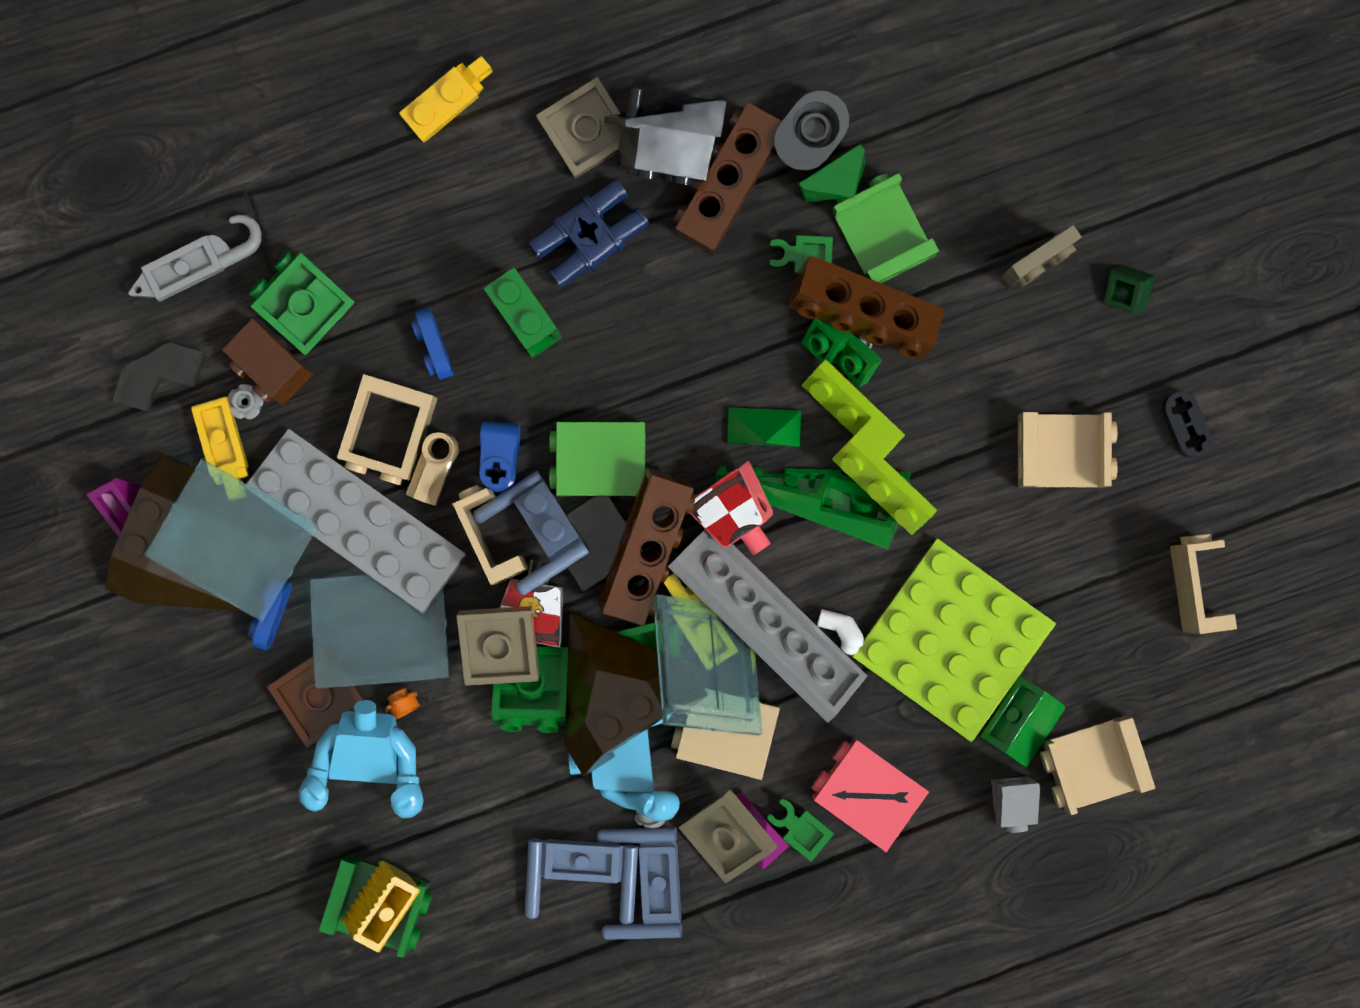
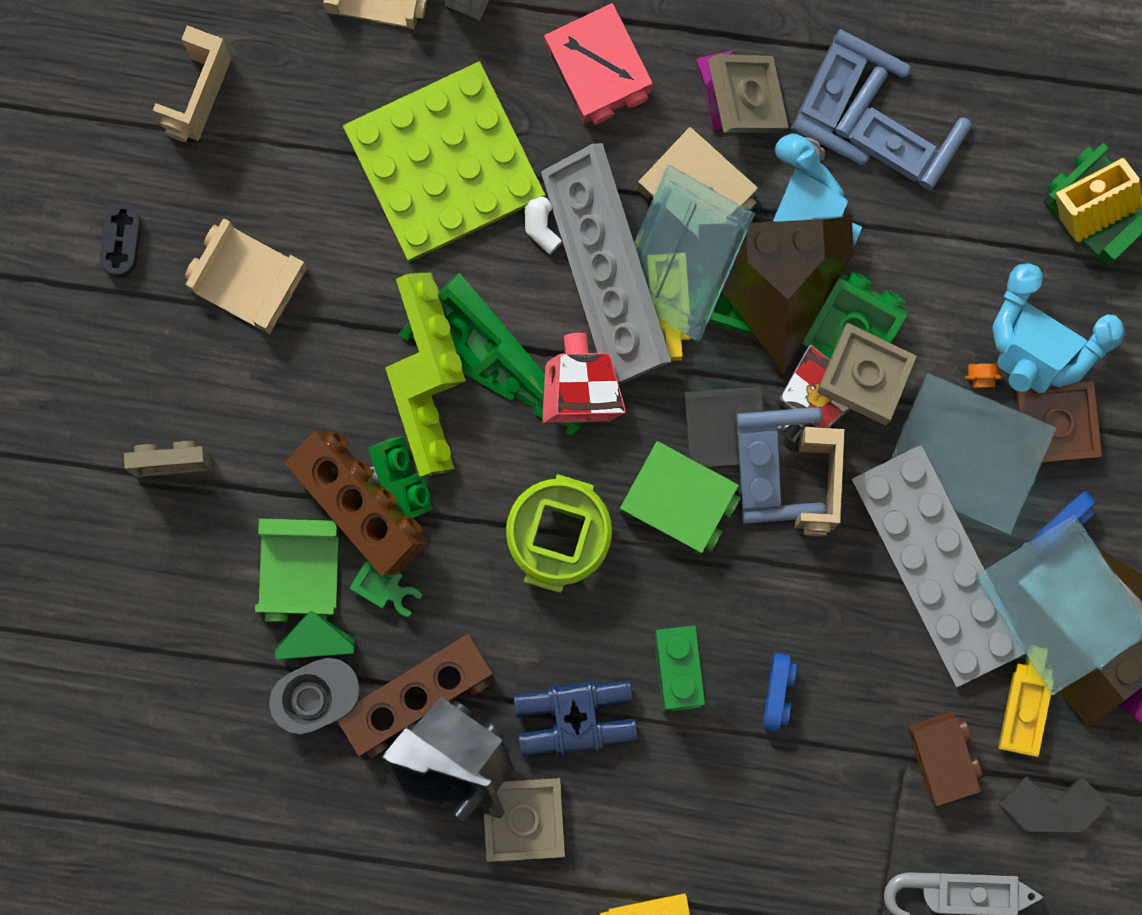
camera: 155 degrees left, 5 degrees down
light grey plate [228,384,263,419] -> none
green plate [248,250,355,356] -> none
tan window [337,374,437,485] -> none
tan piece [406,432,459,506] -> none
blue piece [479,421,520,493] -> none
reddish brown brick [598,468,696,626] -> none
green slope [727,408,801,447] -> none
green plate [767,798,834,862] -> none
green panel [980,676,1065,767] -> none
dark green slope [1103,265,1155,315] -> none
none -> lime piece [506,474,612,594]

